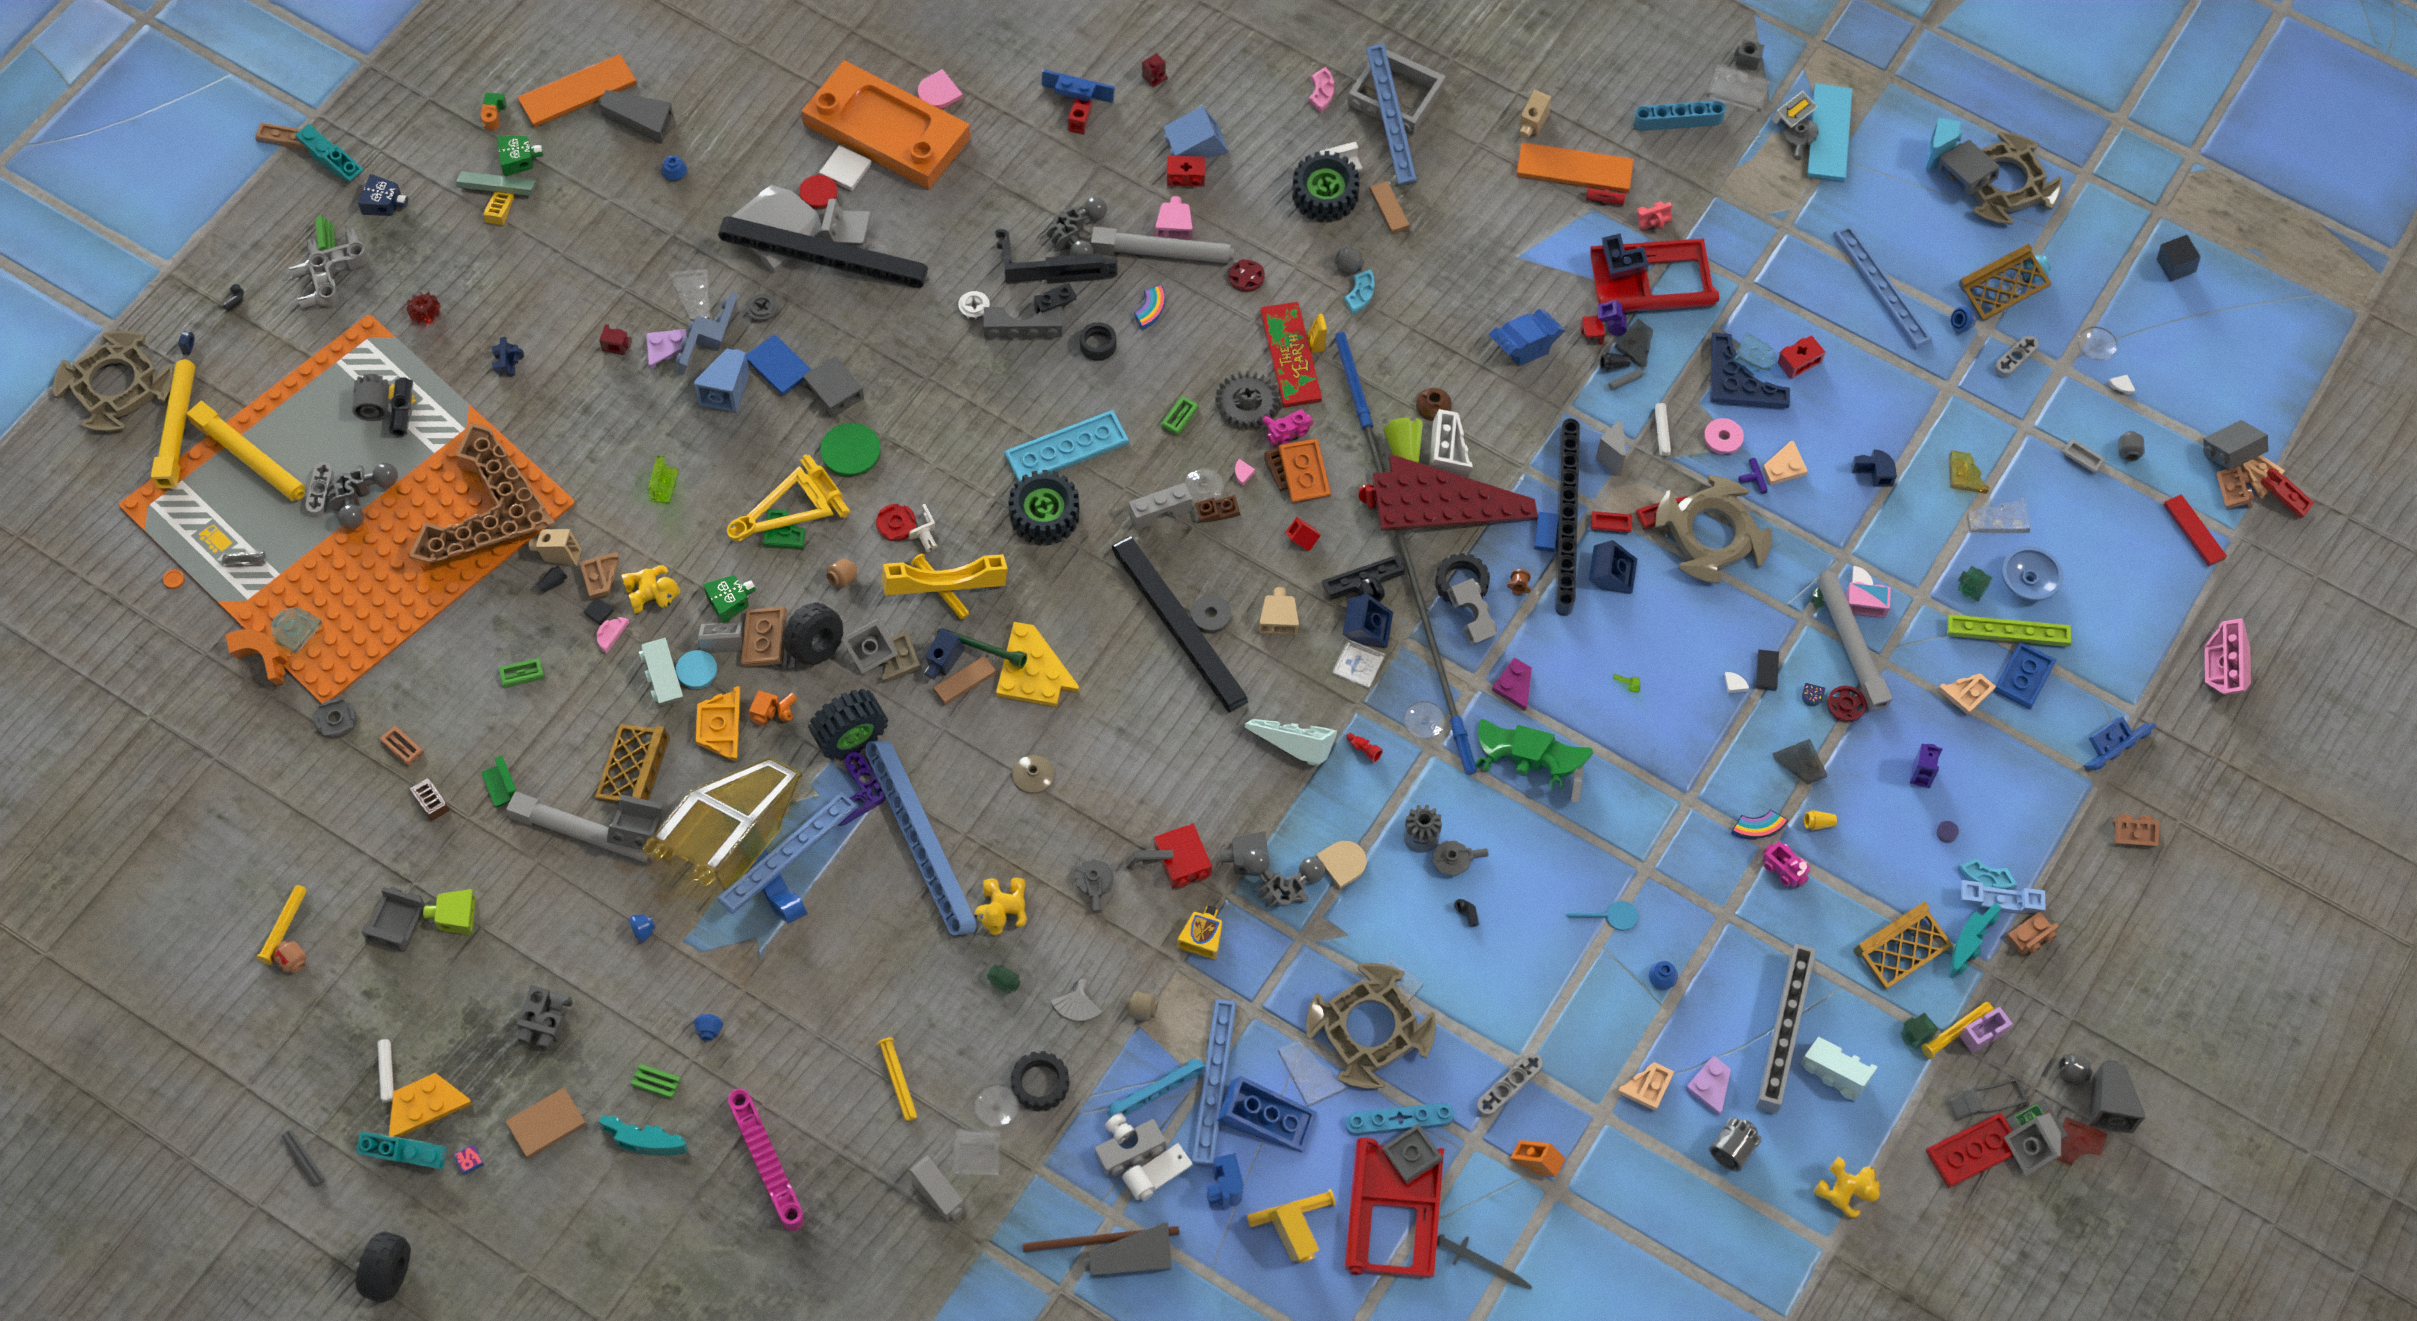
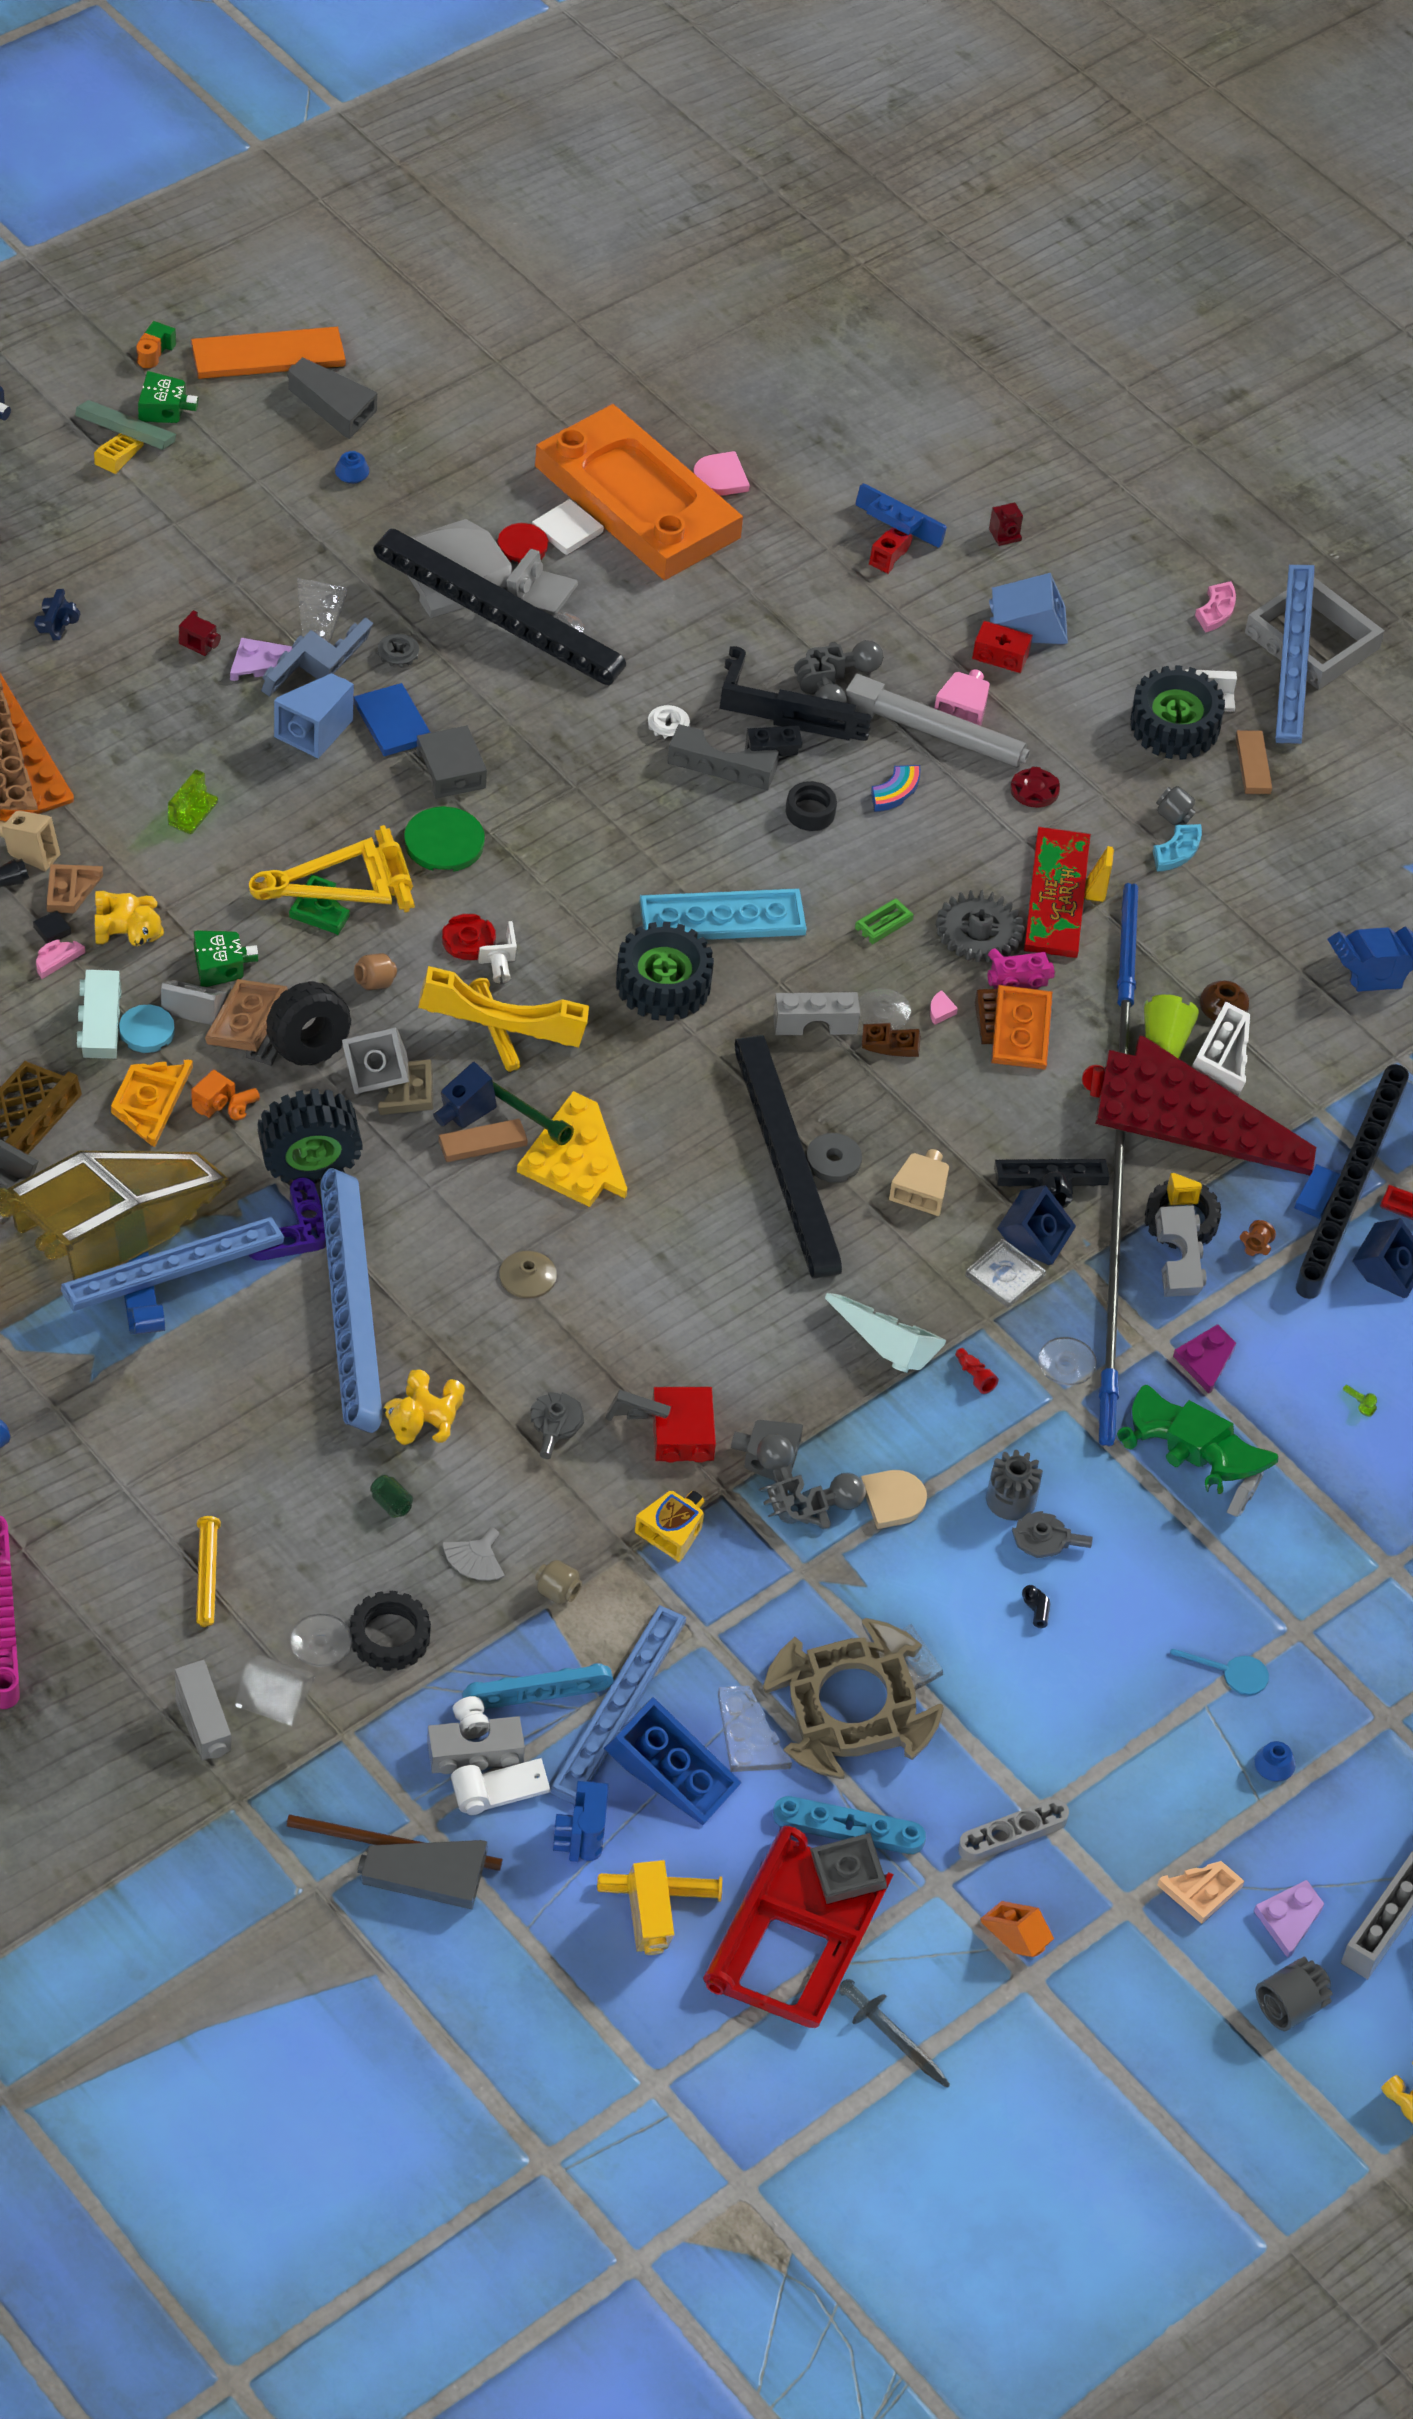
camera: 15 degrees right, 10 degrees down
red panel [1285,517,1321,551] -> none
none -> yellow slope [1167,1173,1202,1205]

